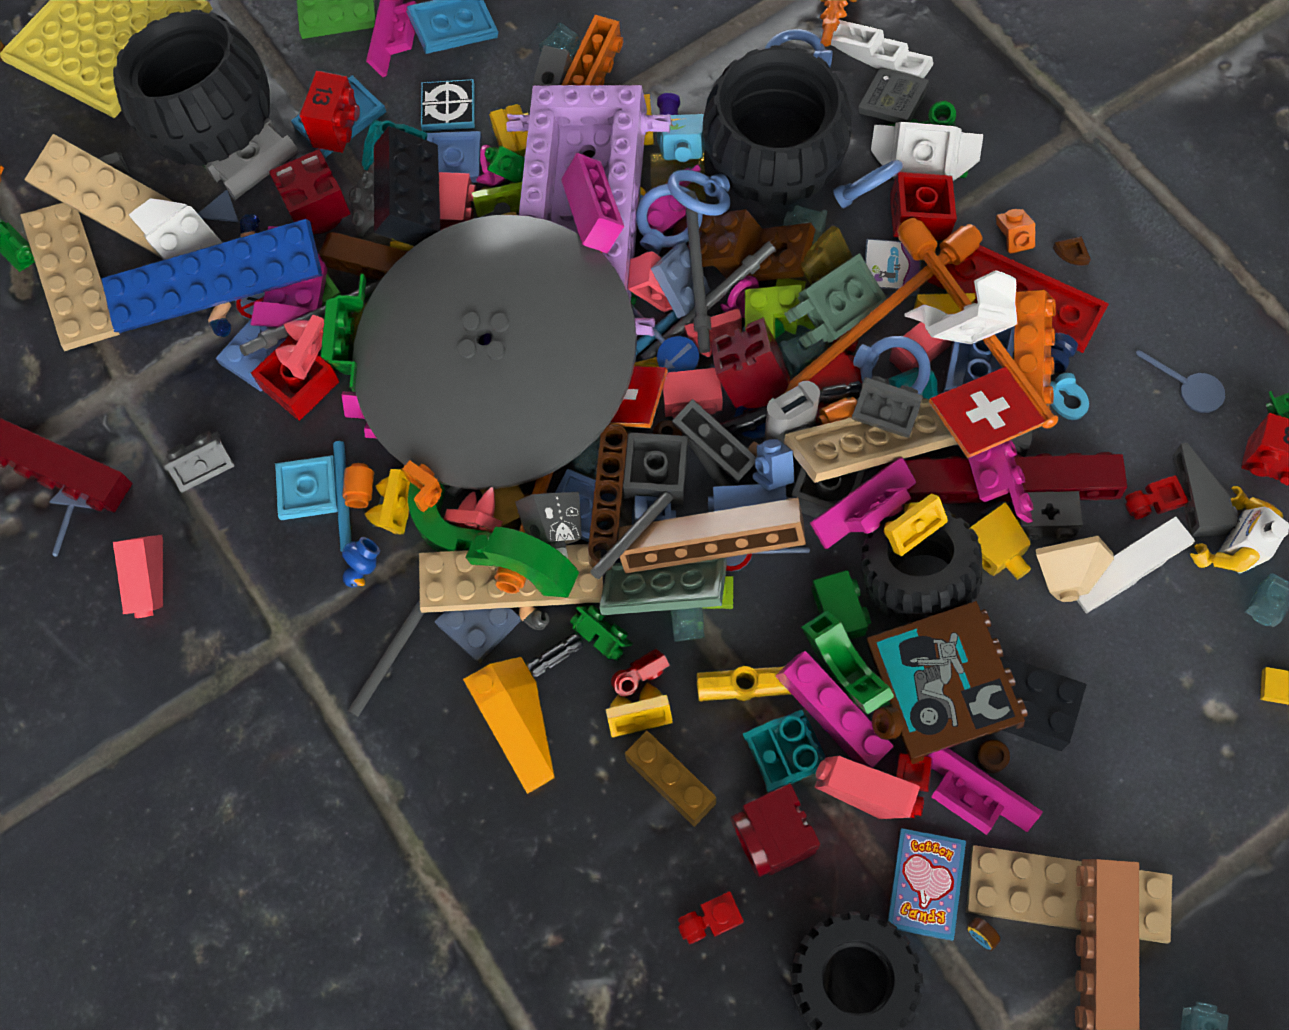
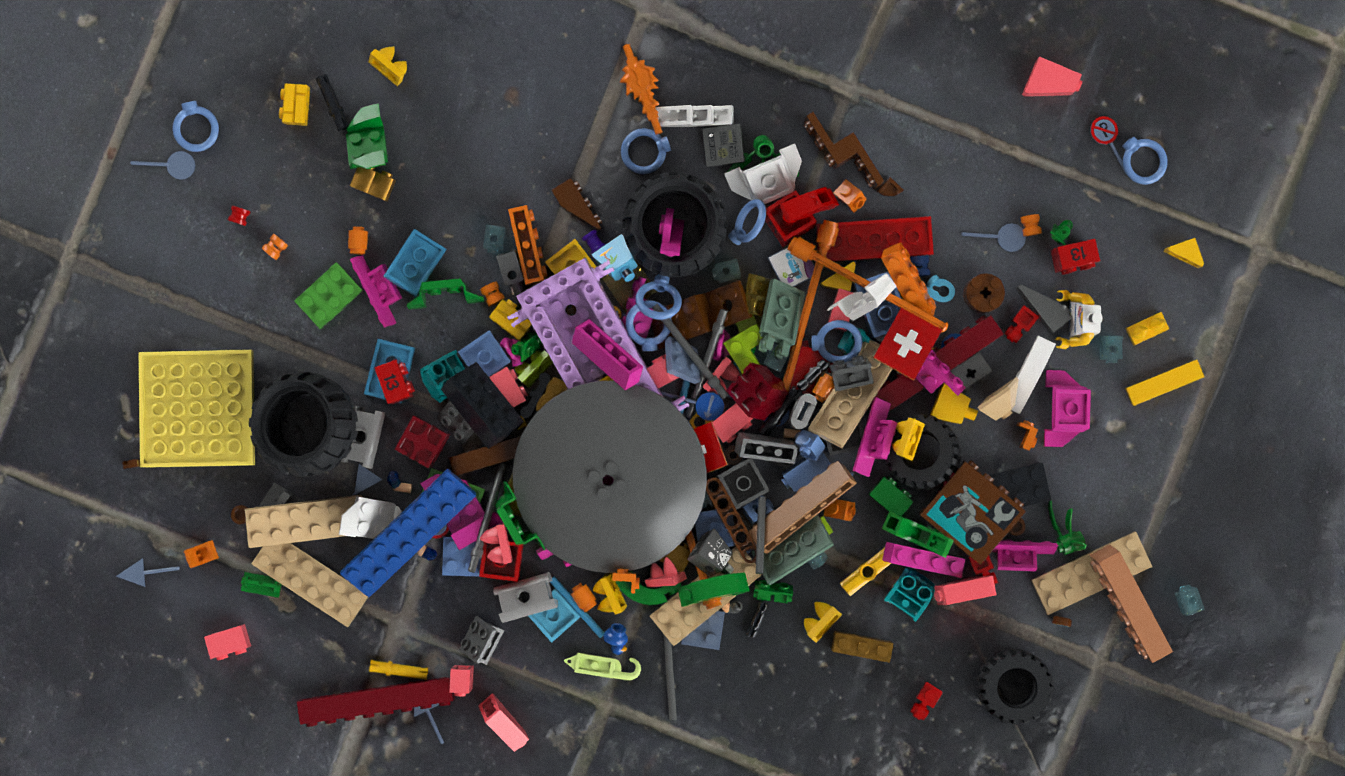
camera: 40 degrees left, 20 degrees up
tile [421,79,475,131] -> none
light orange wedge [463,657,555,794] -> none
red plate [611,649,670,697] -> none
dark red piece [730,783,820,877] -> none
reddish brown tile [872,706,903,740] -> none
tile [887,828,966,941] -> none
none -> yellow pin [369,660,429,680]
none -> green piece [407,279,485,310]
none -> coral brick [449,665,474,696]
none -> orange wheel [480,281,505,307]
none -> light grey piece [493,572,558,623]
none -> reddish brown slope [552,178,602,230]
none -> yellowish green plate [564,652,641,680]
none -> dark pink bracket [659,208,685,257]
none -> red slope [779,187,839,222]
none -> reddish brown bracket [803,112,884,190]
none -> orange bracket [824,499,856,521]
none -> reddish brown brick [963,273,1005,313]
none -> orange bracket [1016,420,1038,451]
none -> orange wheel [1020,214,1042,236]
none -> dark pink piece [1044,370,1091,447]
none -> green plant [1048,501,1087,555]

